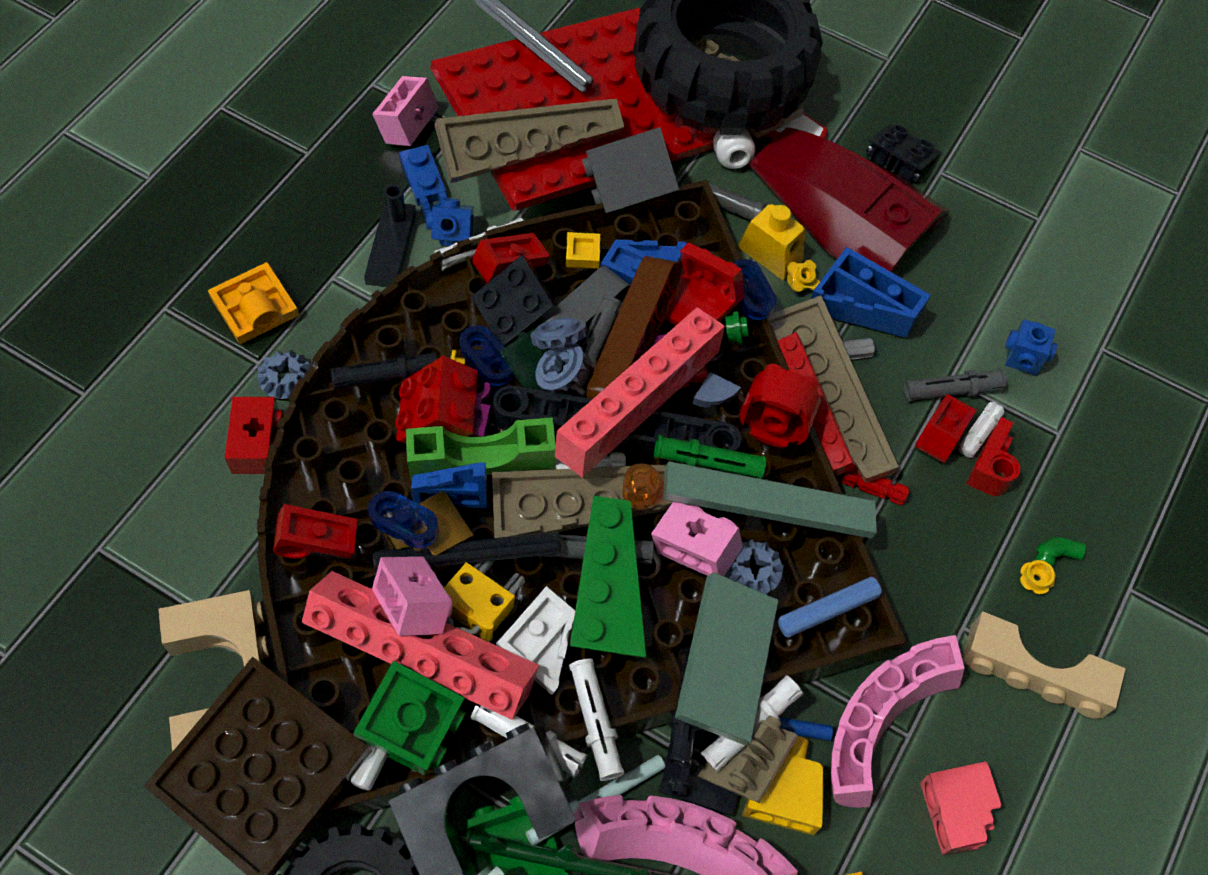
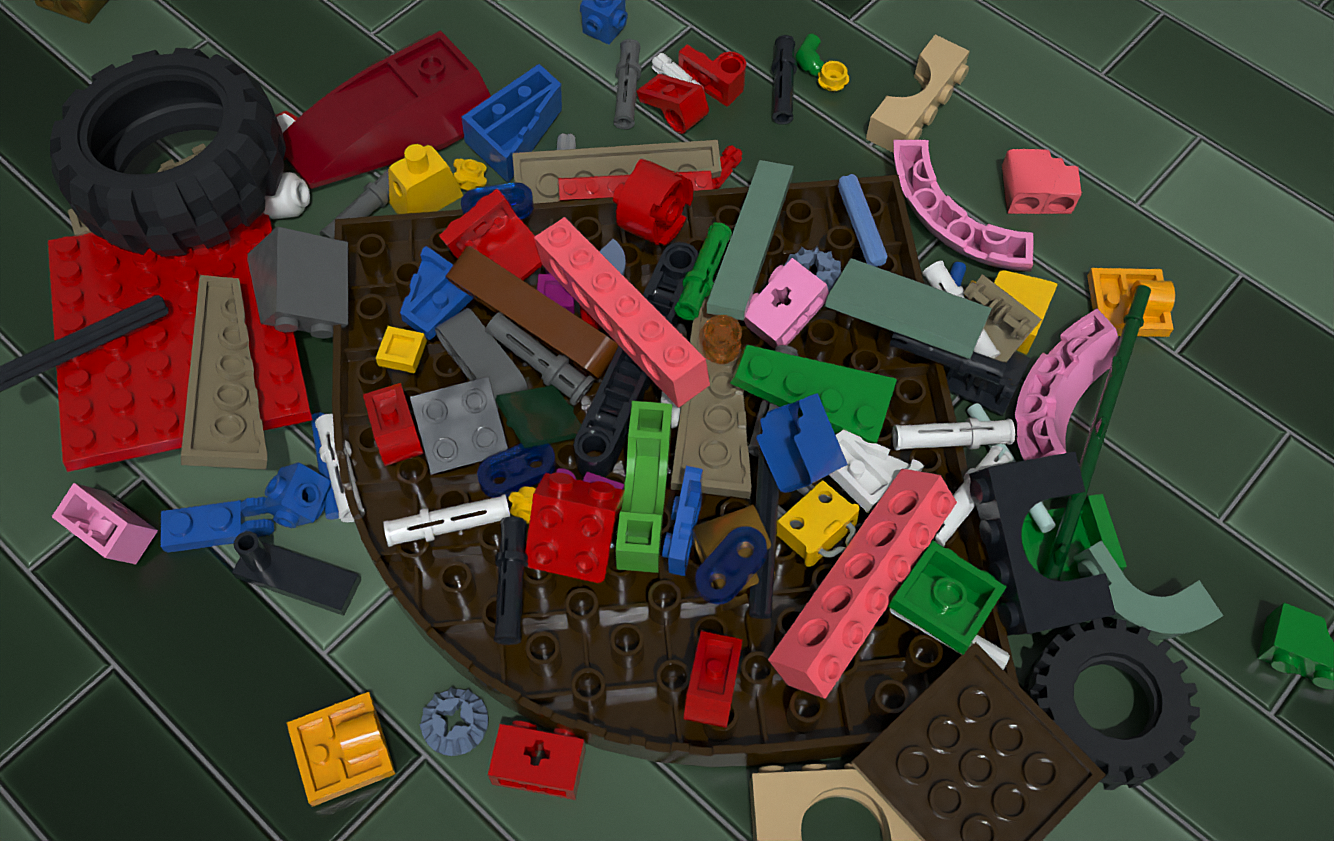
camera: 75 degrees left, 0 degrees up
bright pink brick [372,557,452,636] -> none
sand blue gear [531,317,587,350] -> none
sand blue gear [535,343,587,393] -> none
green plate [725,311,749,345] -> none
black hinge [865,124,941,182] -> none
none -> white pin [383,494,510,547]
none -> blue piece [756,393,848,493]
none -> black pin [771,35,797,125]

